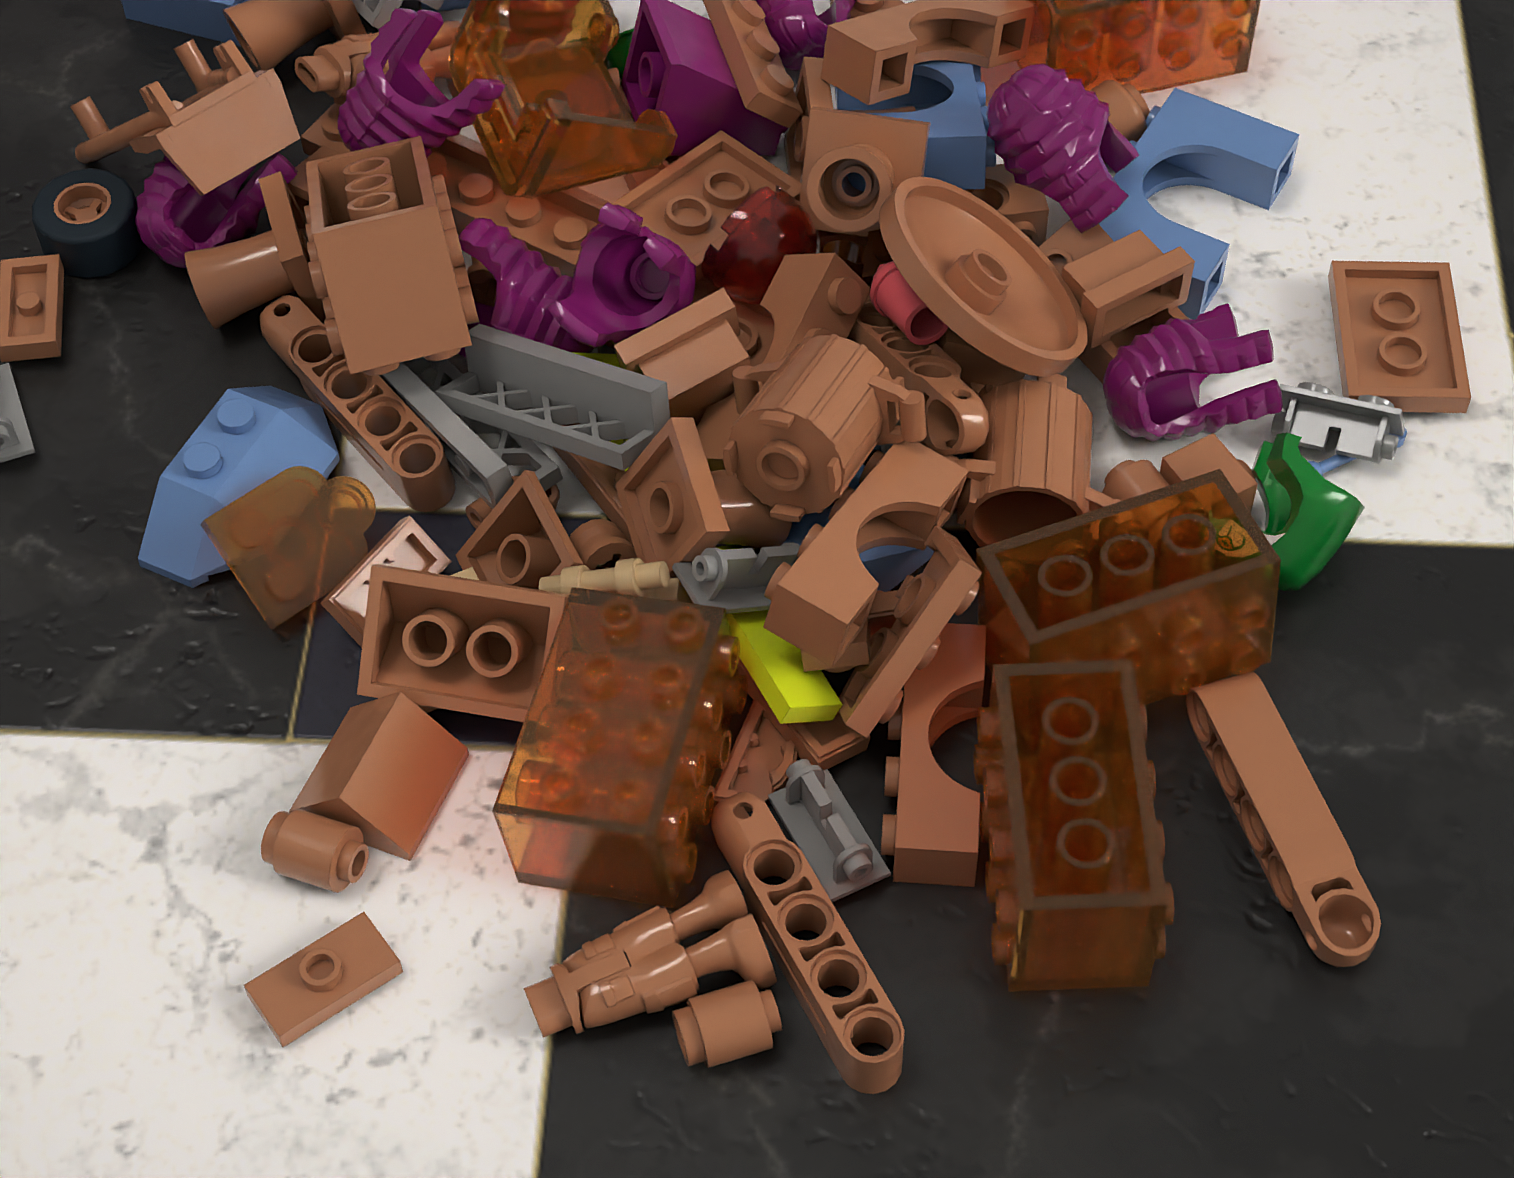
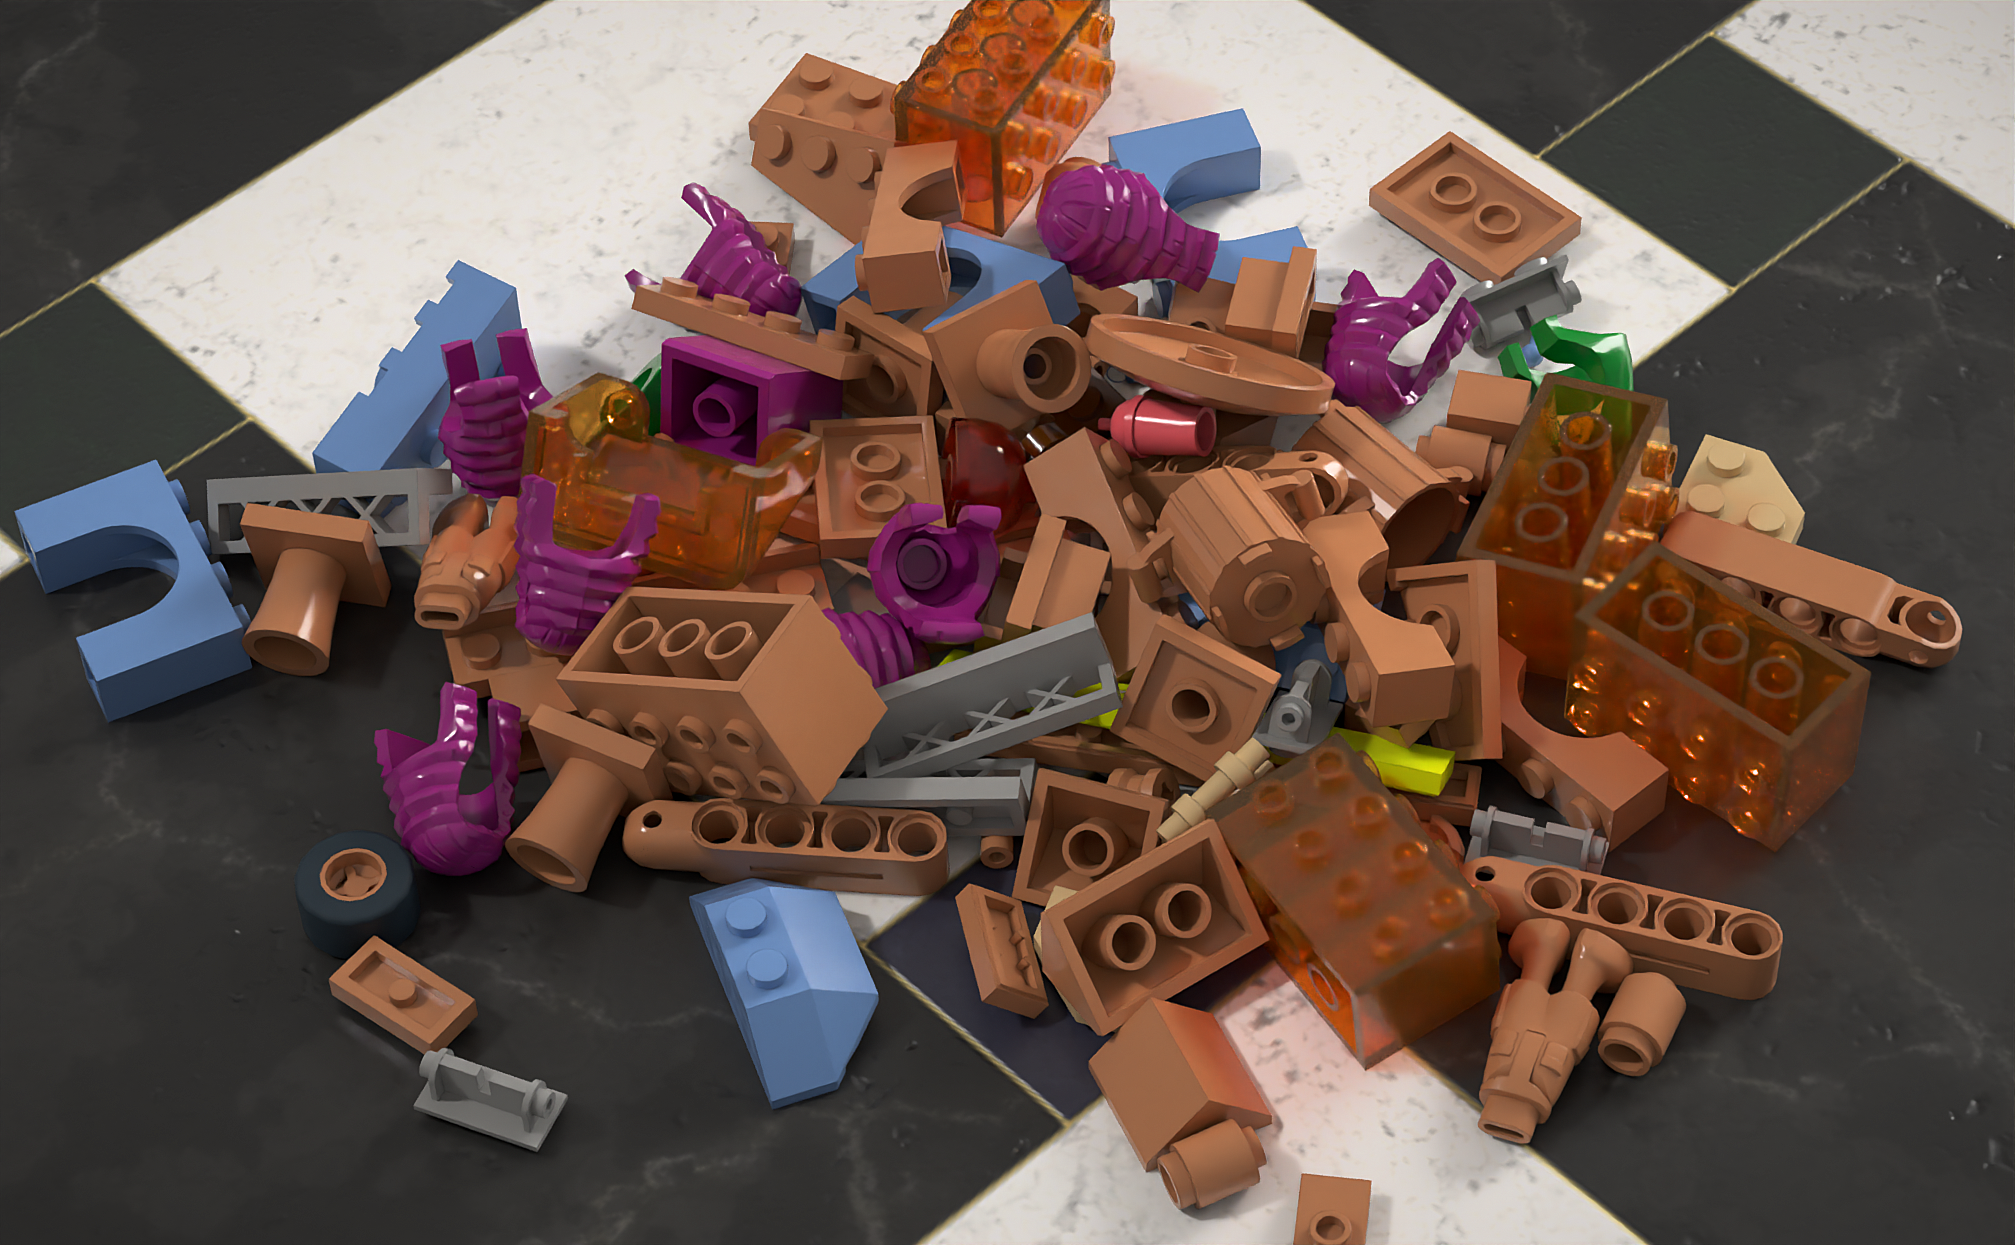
camera: 45 degrees left, 5 degrees down
nougat hand [70,39,301,196] -> none
clear orange plate [200,466,376,630] -> none
none -> tan plate [1663,434,1805,545]

